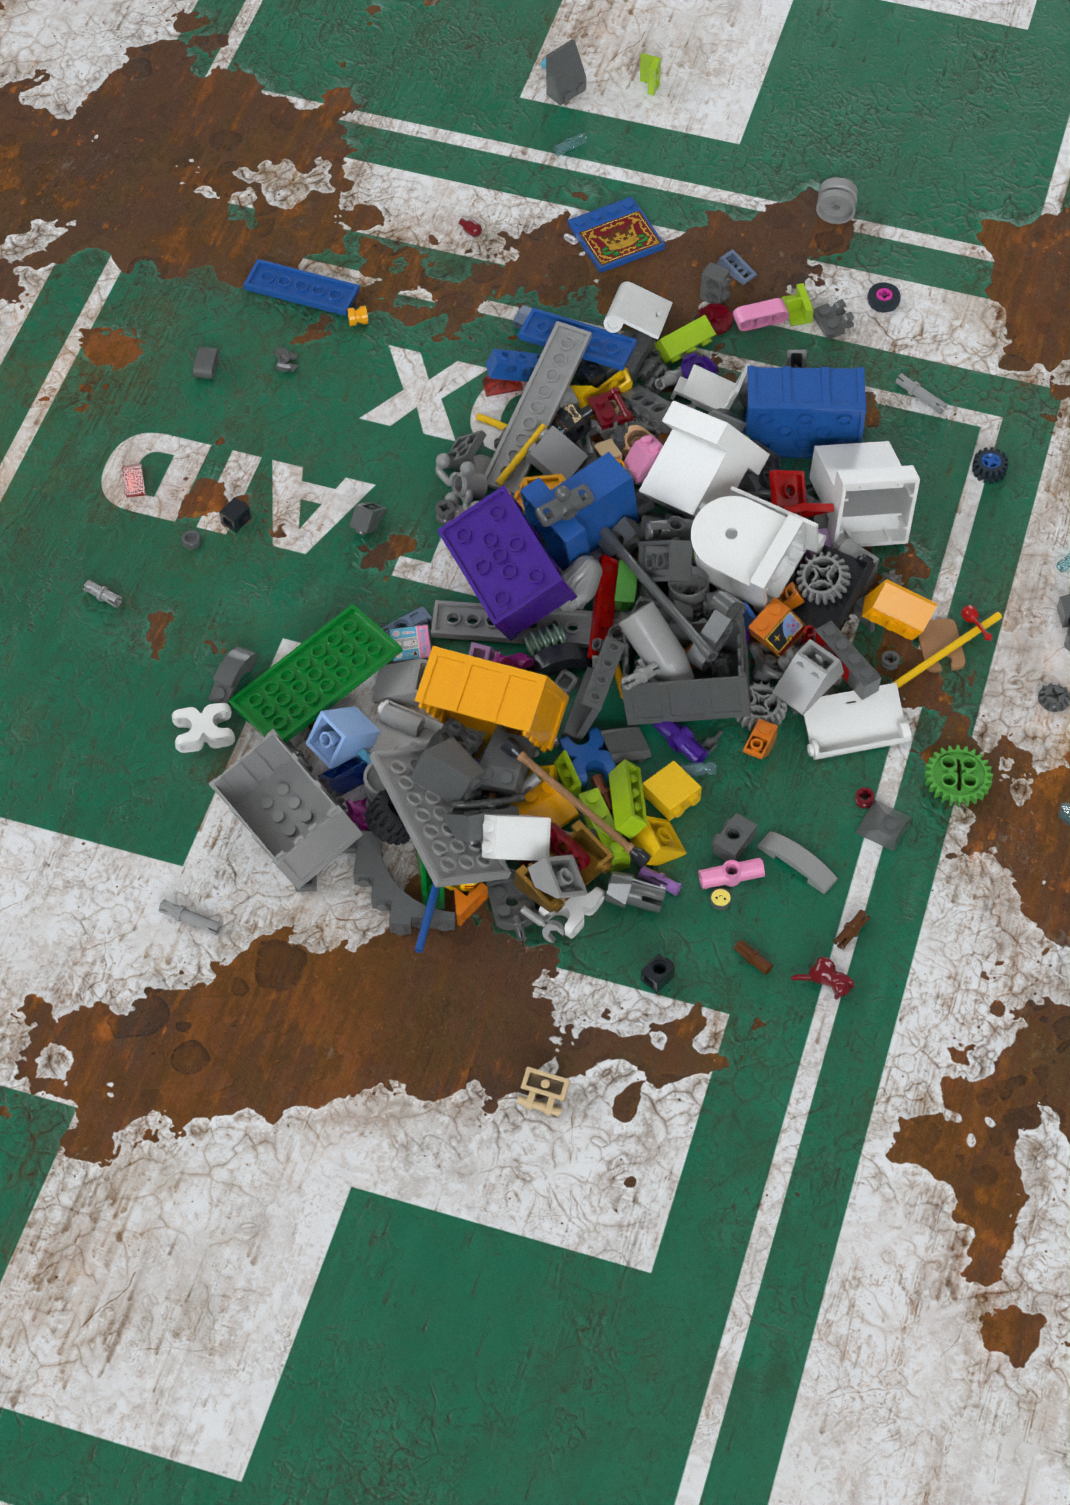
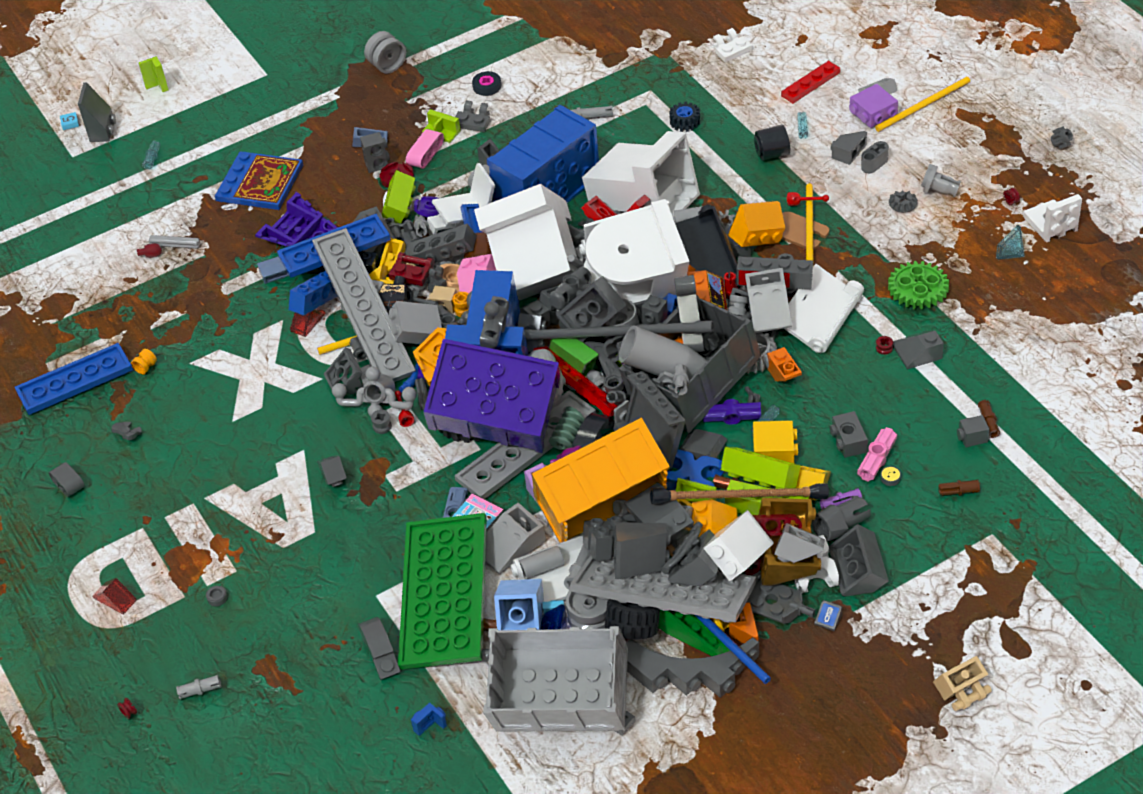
camera: 45 degrees left, 10 degrees down
white piece [172,703,235,753] -> none
black brick [219,497,251,533] -> none
yellow bar [495,424,547,486] -> none
light grey piece [520,905,565,943] -> none
white door [604,282,673,340] -> none
black brick [641,954,675,994] -> none
light grey slope [757,831,838,894] -> none
dark red animal [790,957,855,1000] -> none
light grey gear [796,551,851,605] -> none
none -> dark red bush [117,698,137,719]
none -> light grey axle [149,235,200,248]
none -> dark purple wedge [255,192,338,247]
none -> blue bracket [411,703,447,736]
none -> blue tile [460,204,482,233]
none -> black piece [754,124,791,161]
none -> slope [815,600,842,631]
none -> dark grey slope [829,524,889,597]
none -> dark grey brick [957,415,989,447]

